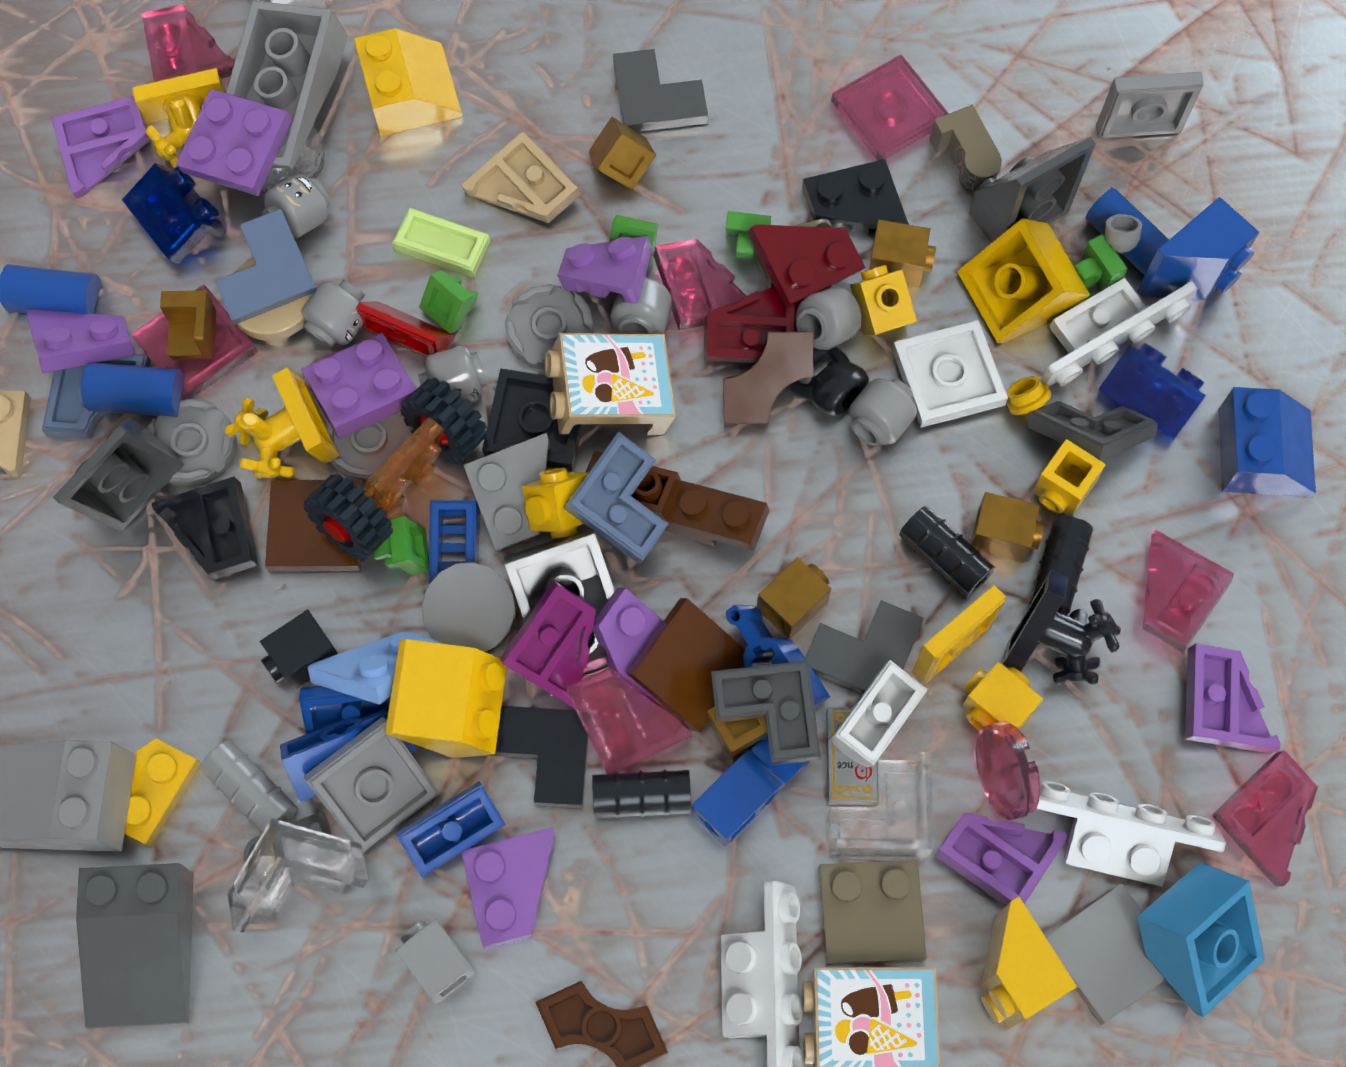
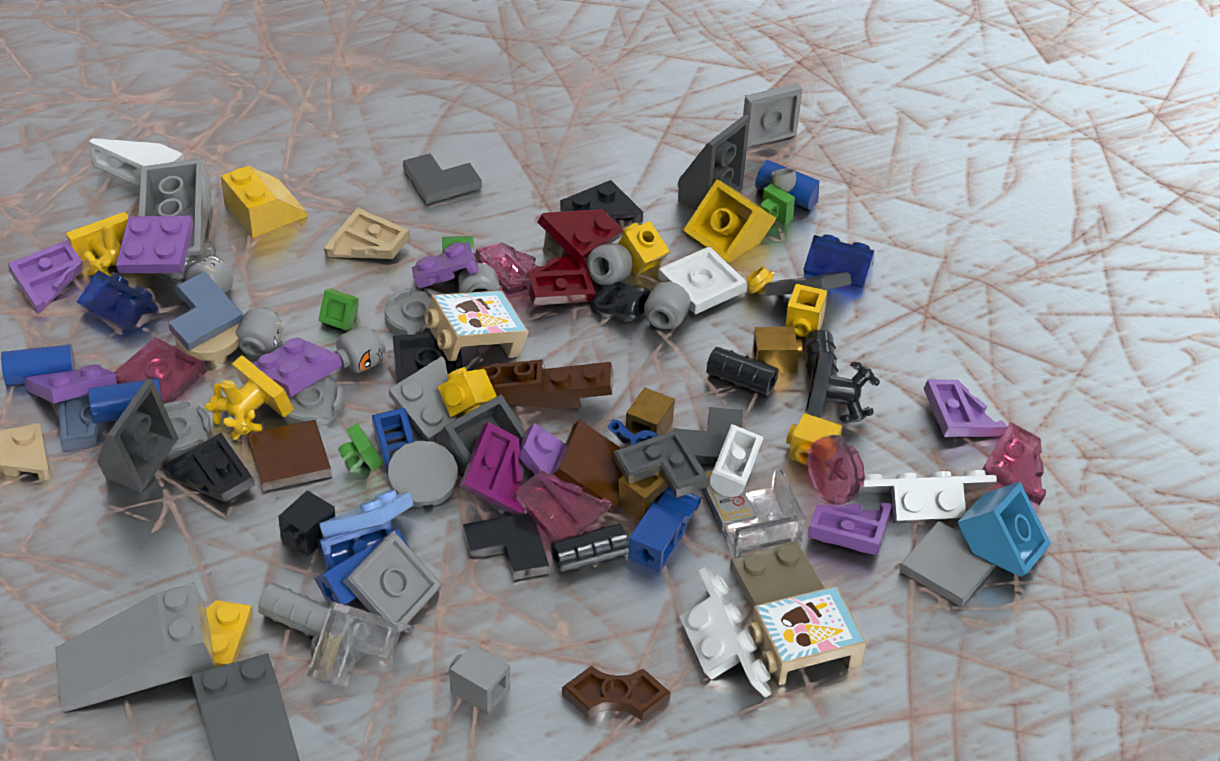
camera: 20 degrees left, 25 degrees down
clear pink wing [141,4,235,82] -> none
pearl gold panel [160,290,216,360] -> none
black plate [303,378,487,561] -> none
red slope [356,301,454,357] -> none
yellow slope [385,639,507,758] -> none
yellowish green tile [392,207,491,278] -> none
blue brick [395,781,506,877] -> none
medium lavender wing [462,827,555,950] -> none
sand blue tile [564,432,668,564] -> none
pearl gold panel [589,116,656,190] -> none
reddish brown tile [723,331,814,424] -> none
bright green tile [725,211,771,259] -> none
clear pink tile [831,54,949,161] -> none
pearl gold brick [869,220,936,287] -> none
yellow tile [912,585,1006,684] -> none
dark tan leg [929,104,1002,194] -> none
yellow slope [980,897,1077,1029] -> none
white bracket [1040,278,1198,387] -> none
blue slope [1137,197,1260,301] -> none
clear pink wing [1142,529,1234,653] -> none
blue slope [1218,387,1316,497] -> none

